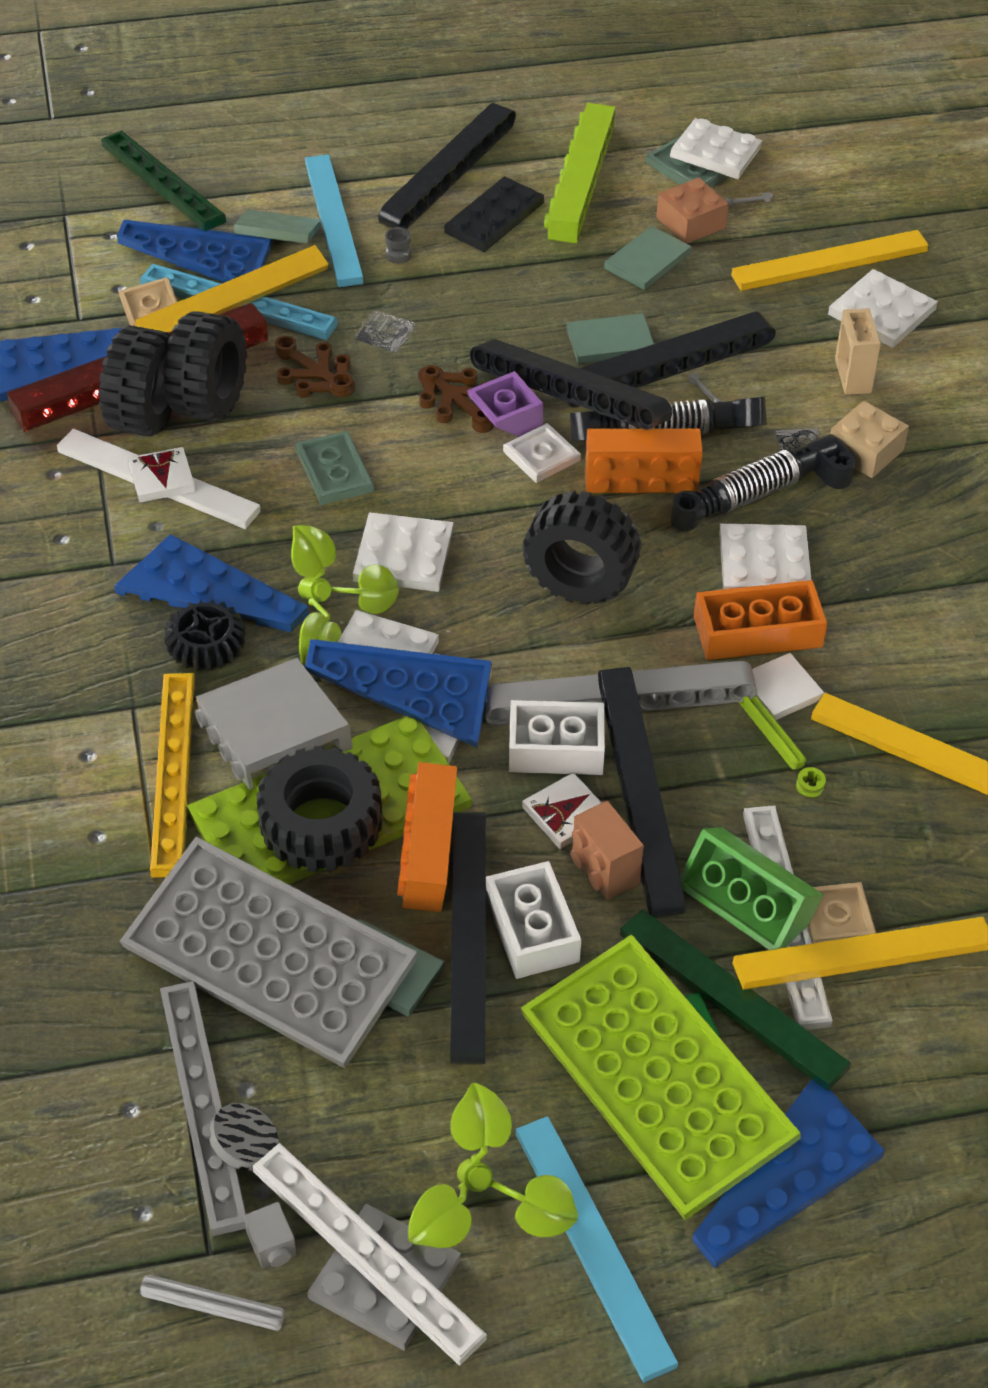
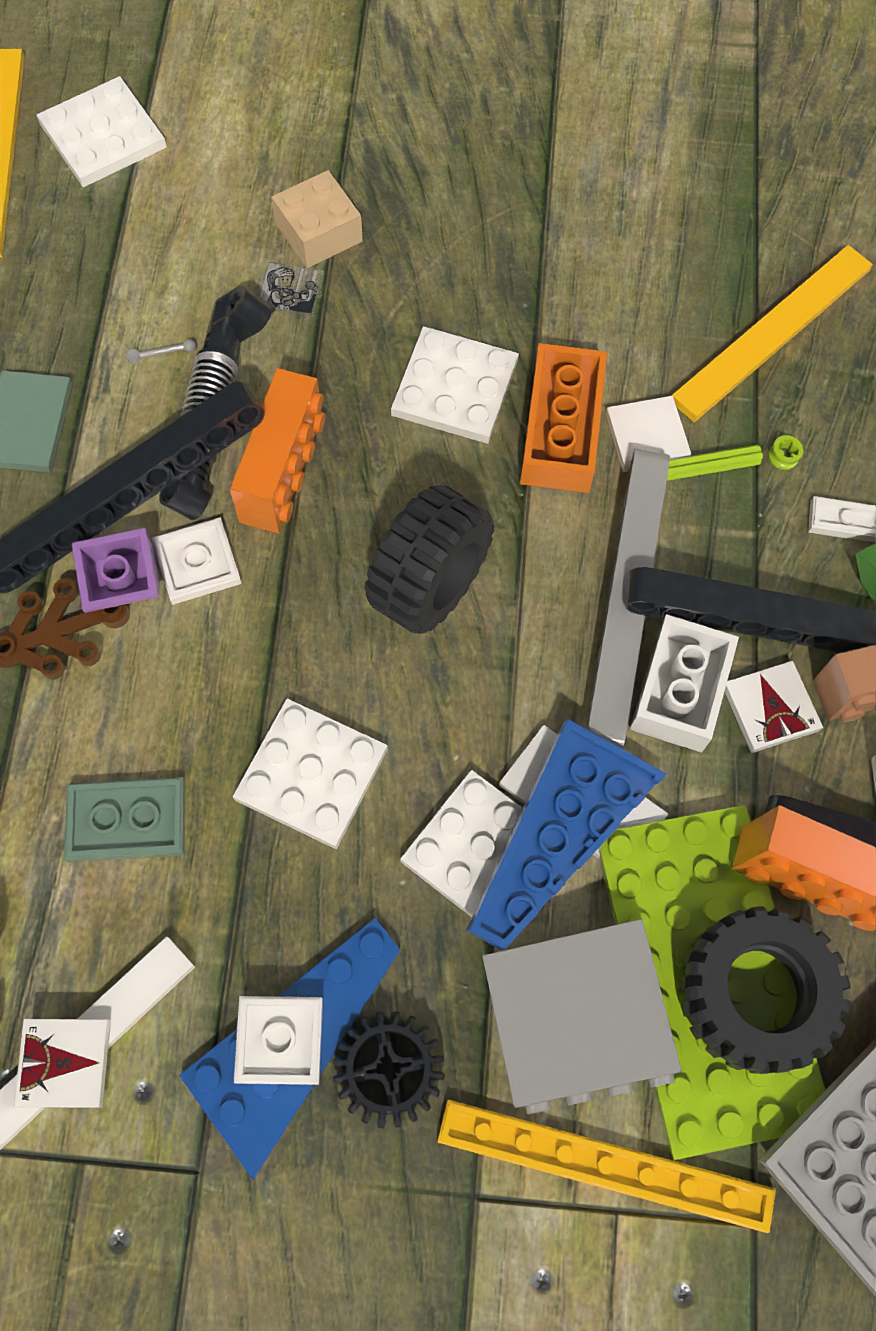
camera: 75 degrees left, 20 degrees up
lime plant [291,525,399,666] -> none
black beam [566,311,776,408] -> none
black piece [671,434,856,531] -> none
tan window [835,308,881,395] -> none
none -> white tile [234,996,323,1085]

